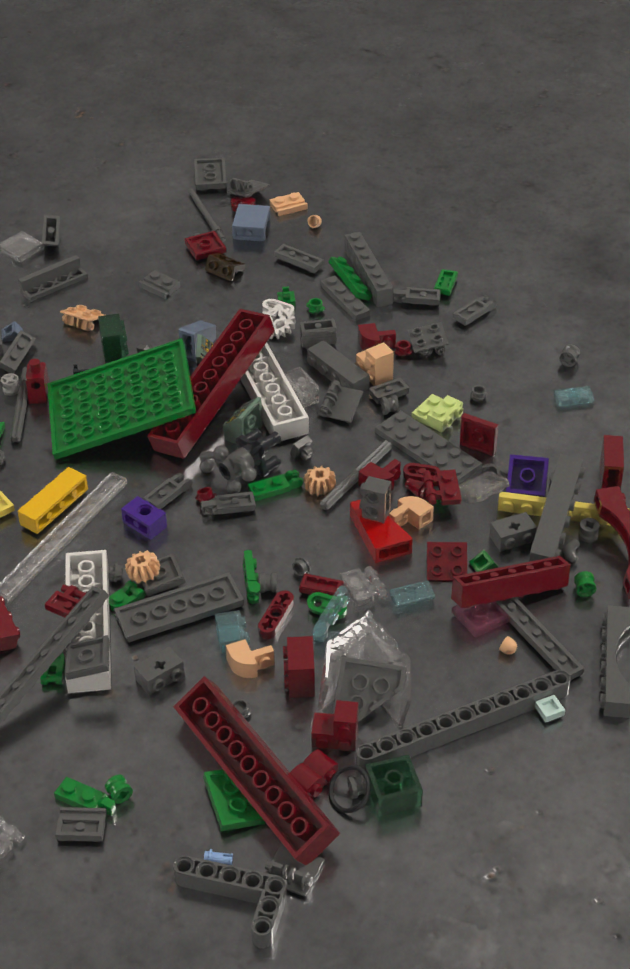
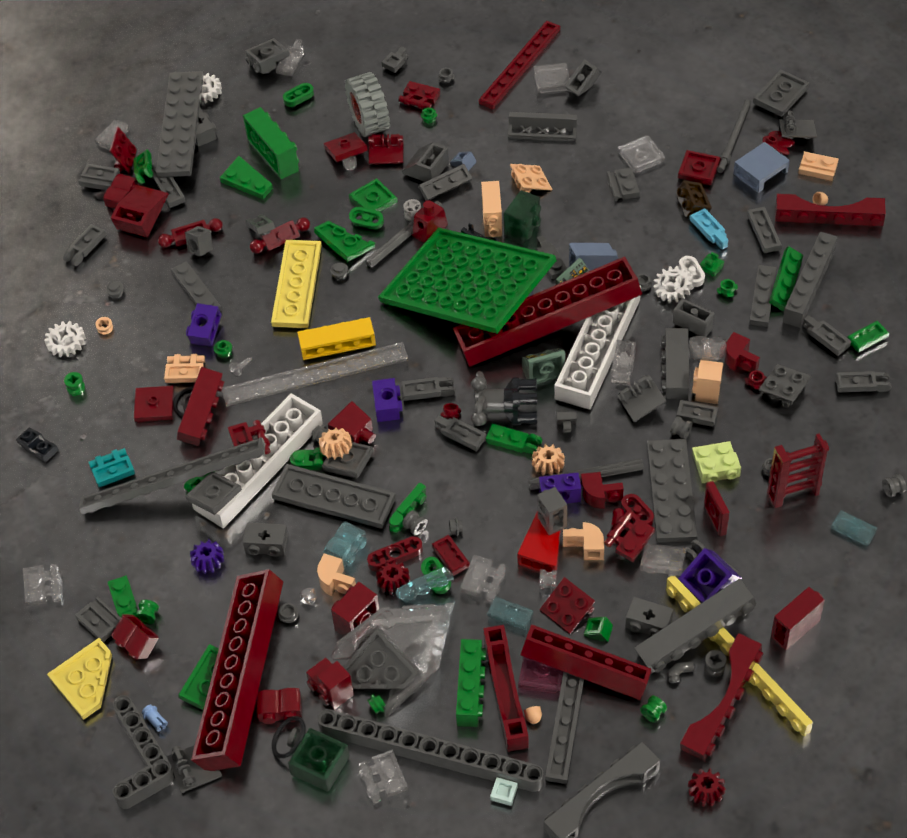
camera: 45 degrees right, 10 degrees up
none -> light yellow plate [47,638,112,720]
none -> dark red brick [111,614,159,660]
none -> dark purple gear [190,539,224,574]
none -> clear hinge [299,588,317,605]
none -> dark red torso [328,401,376,444]
none -> clear plate [359,750,408,803]
none -> green plate [367,694,386,714]
none -> dark red gear [376,560,410,596]
none -> green brick [456,639,486,727]
none -> light nougat window [481,181,502,237]
none -> dark red arch [483,625,529,752]
none -> dark purple brick [539,473,581,504]
none -> clear wheel [539,569,557,591]
none -> clear tile [618,136,665,173]
none -> clear cylinder [689,336,727,362]
none -> medium azure hinge [690,208,729,250]
none -> dark red fence [767,433,829,508]
none -> dark red arch [775,194,886,226]

